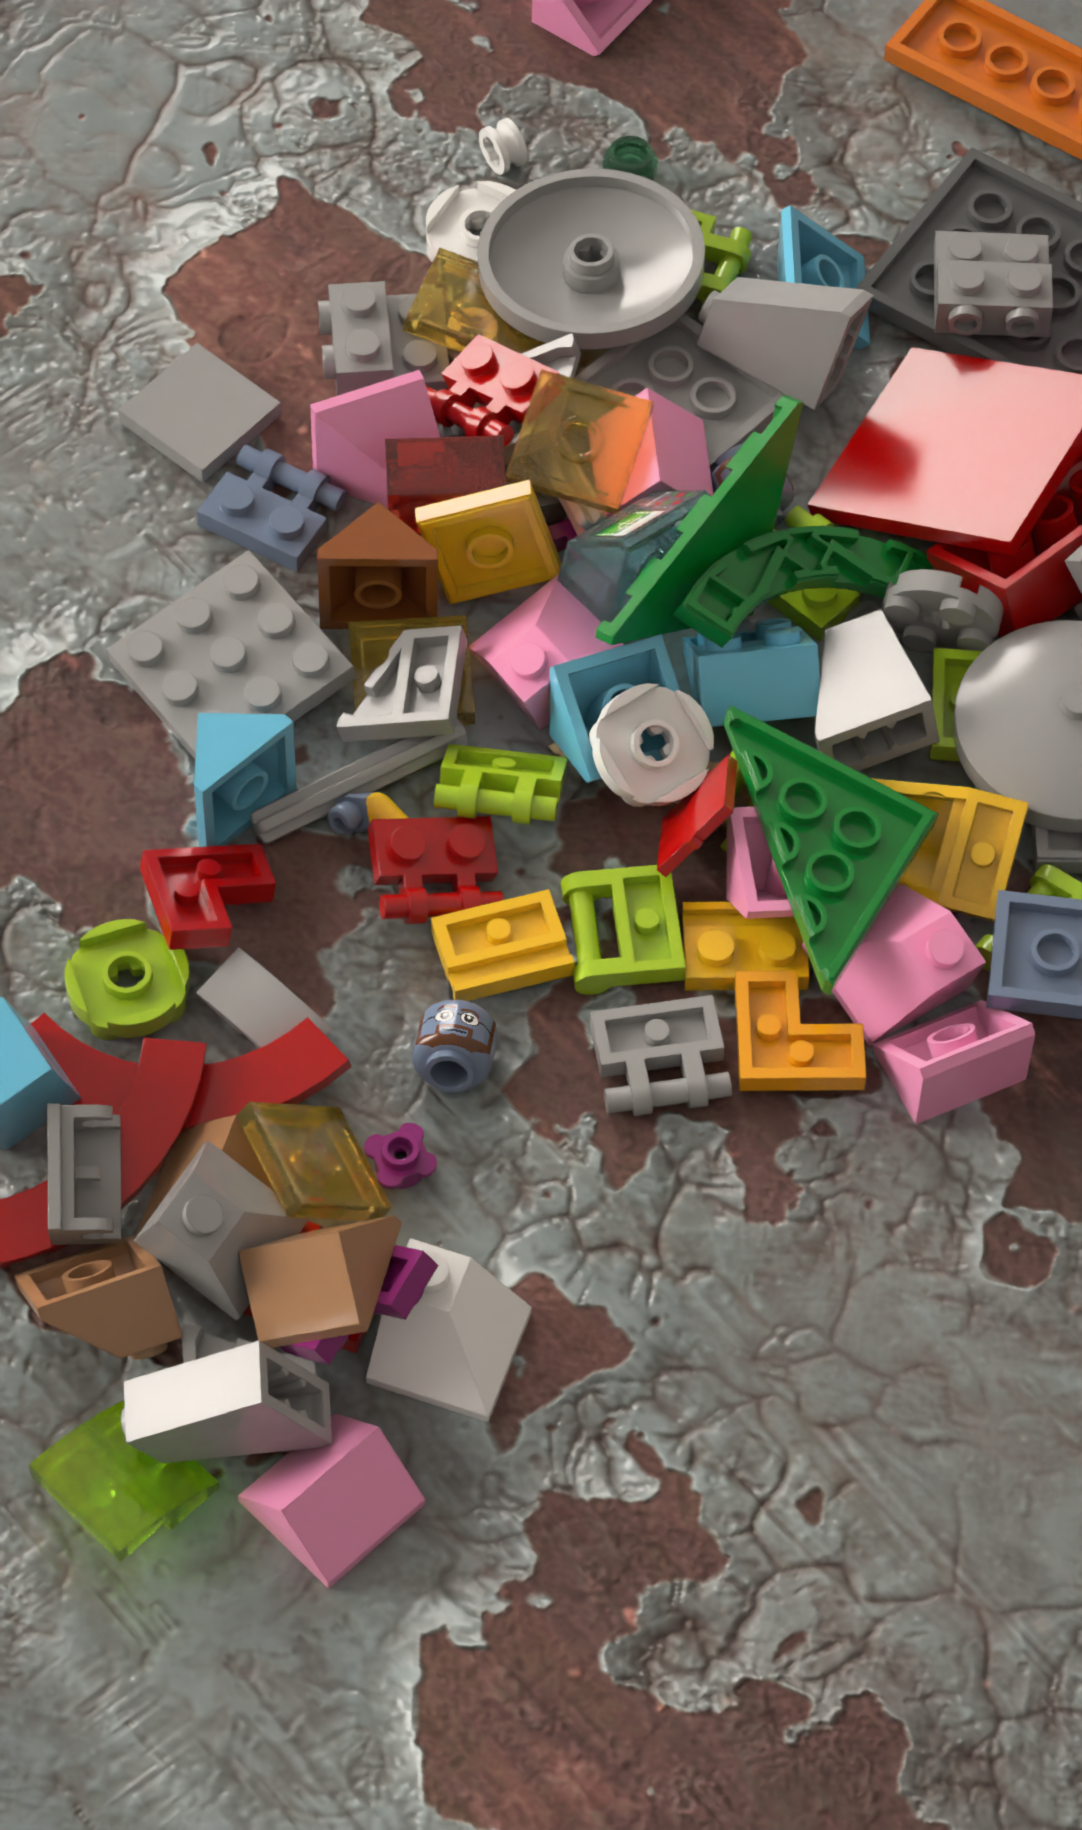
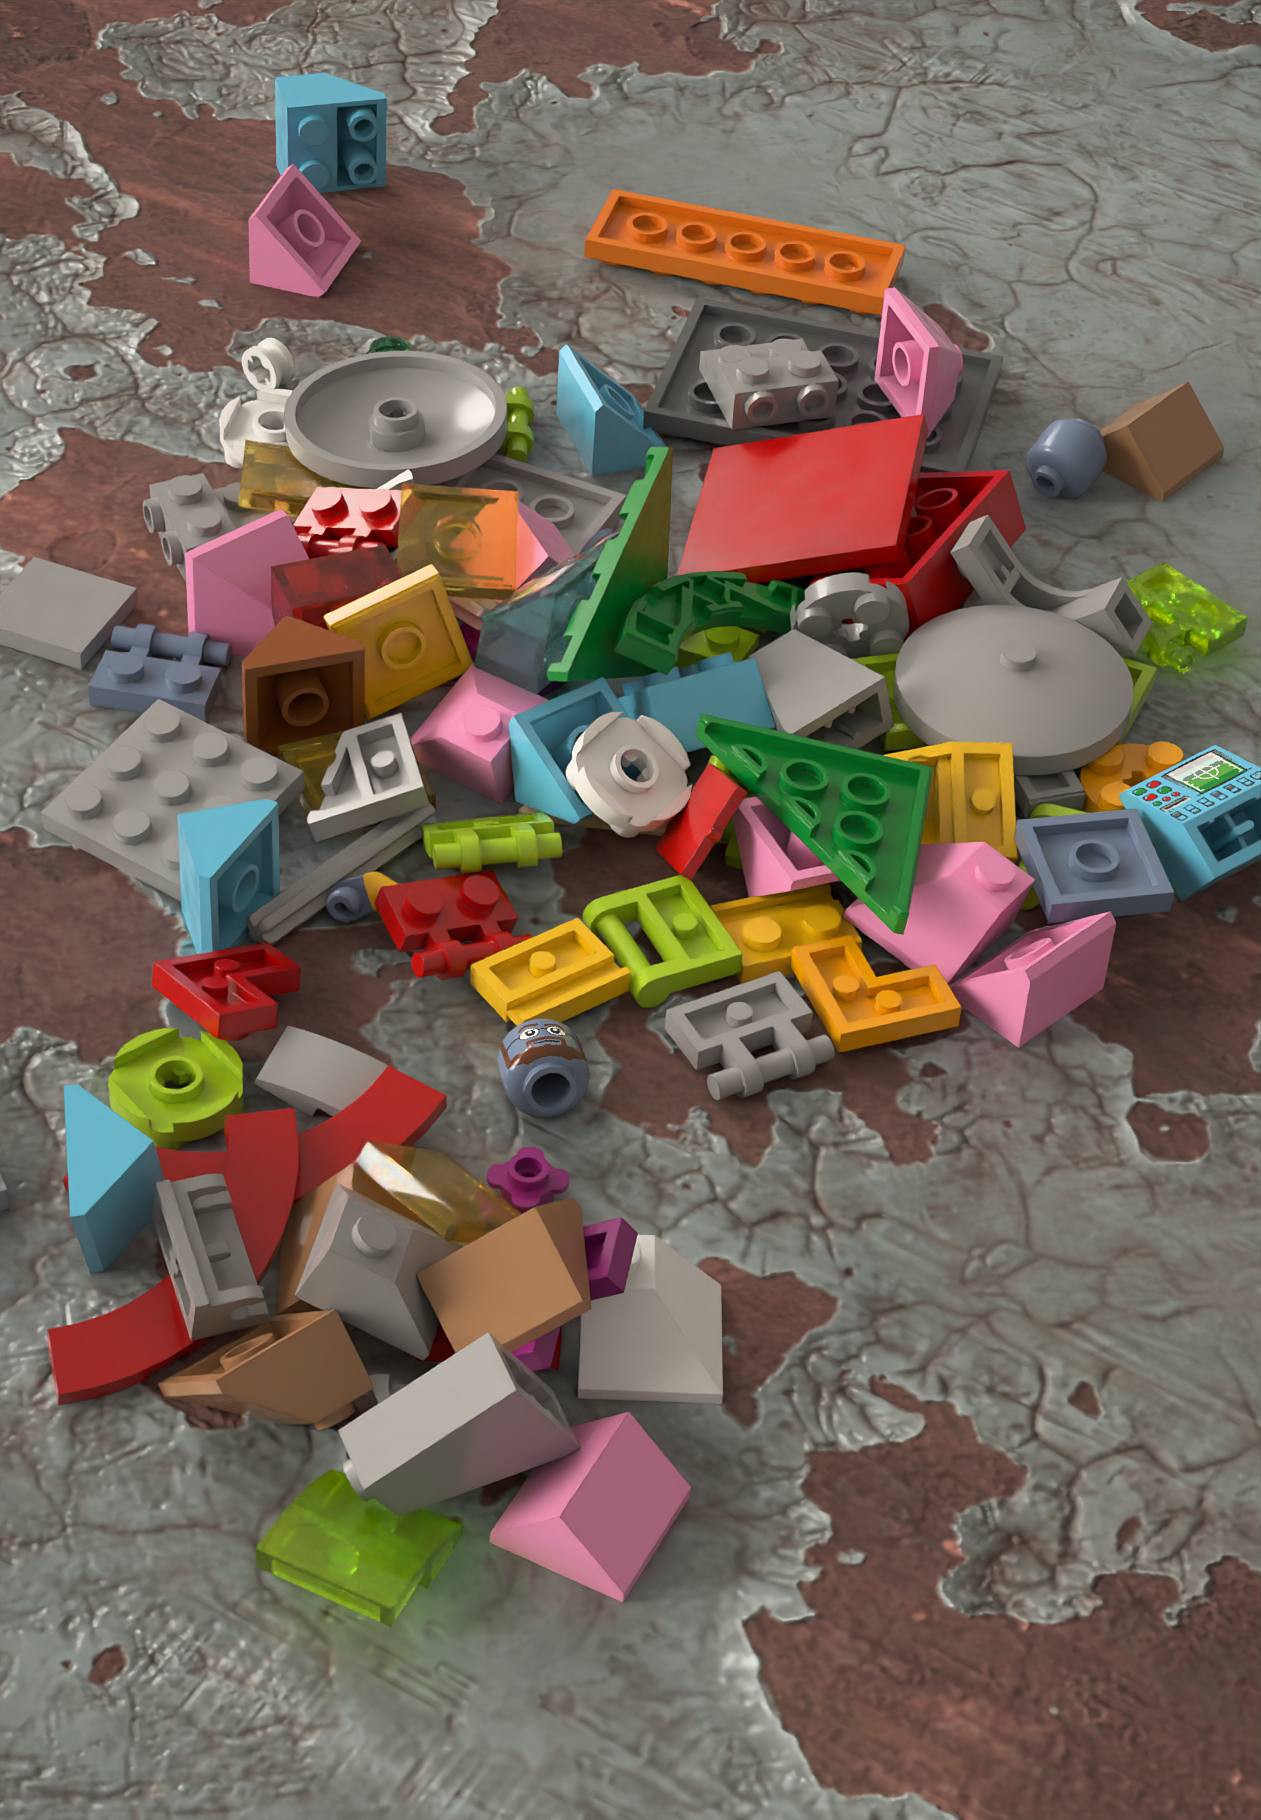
camera: 20 degrees left, 15 degrees down
light grey slope [697,277,874,410] -> none

